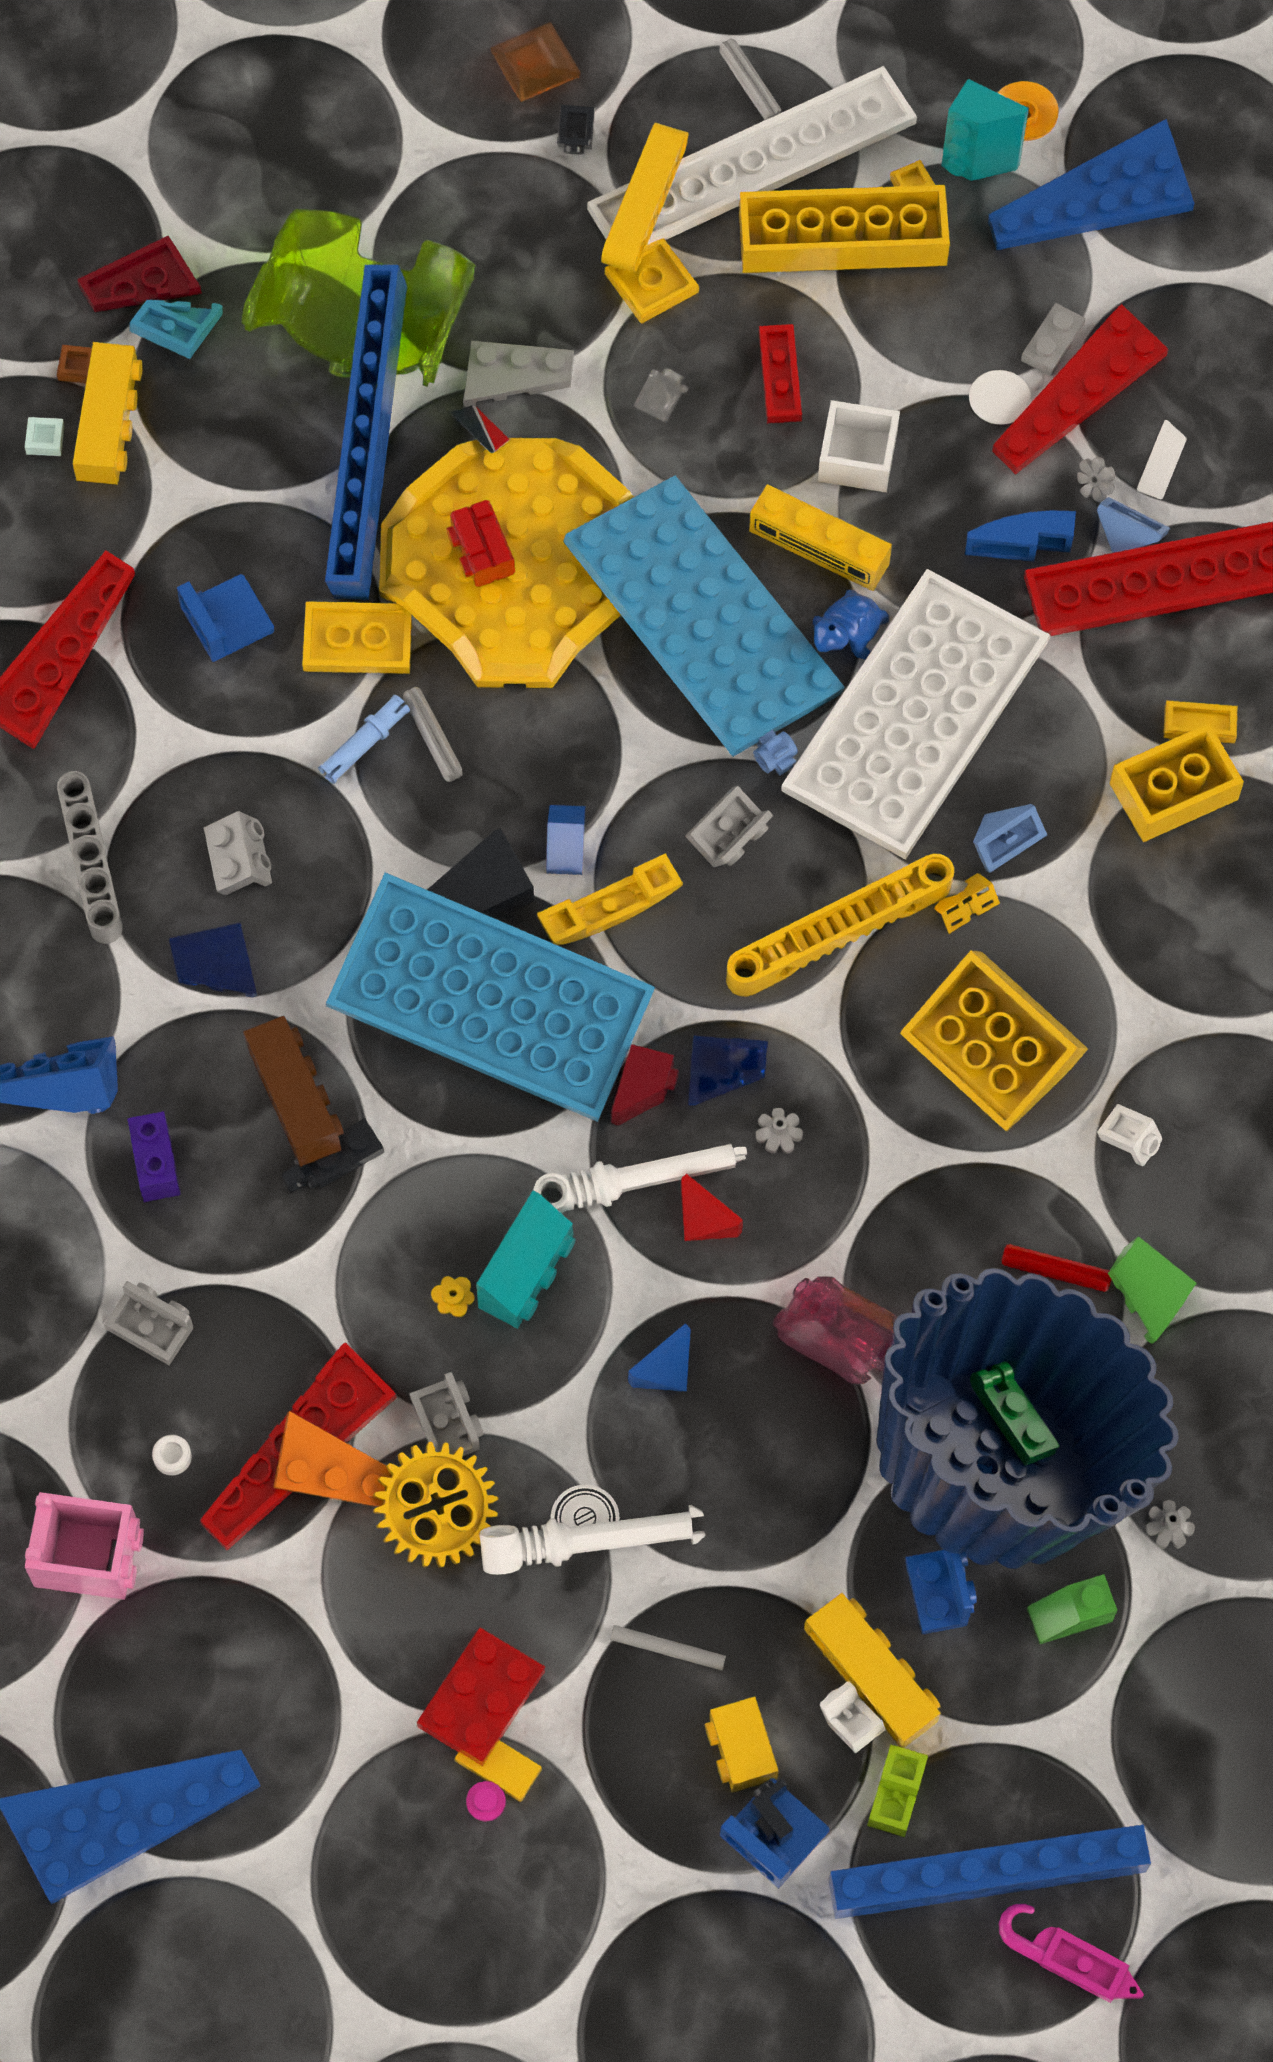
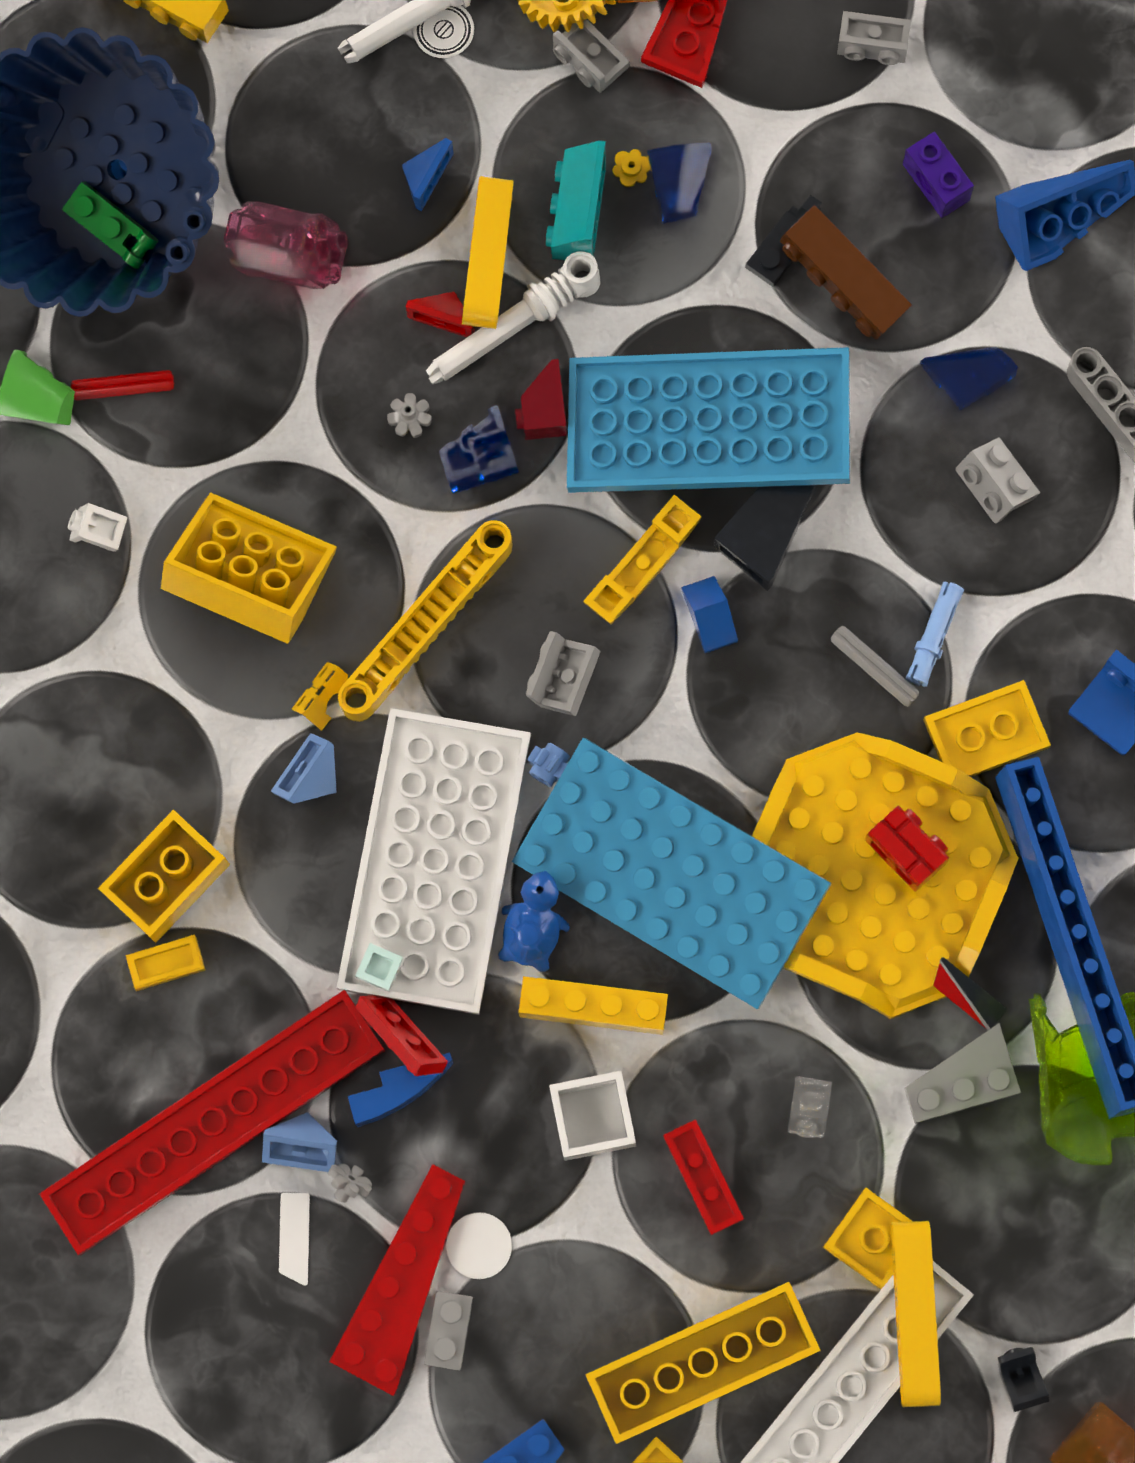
camera: 165 degrees right, 10 degrees up
none -> light aqua plate [355,943,404,992]
none -> red plate [355,995,448,1076]
none -> yellow beam [461,176,514,329]
none -> clear blue slope [647,143,712,224]

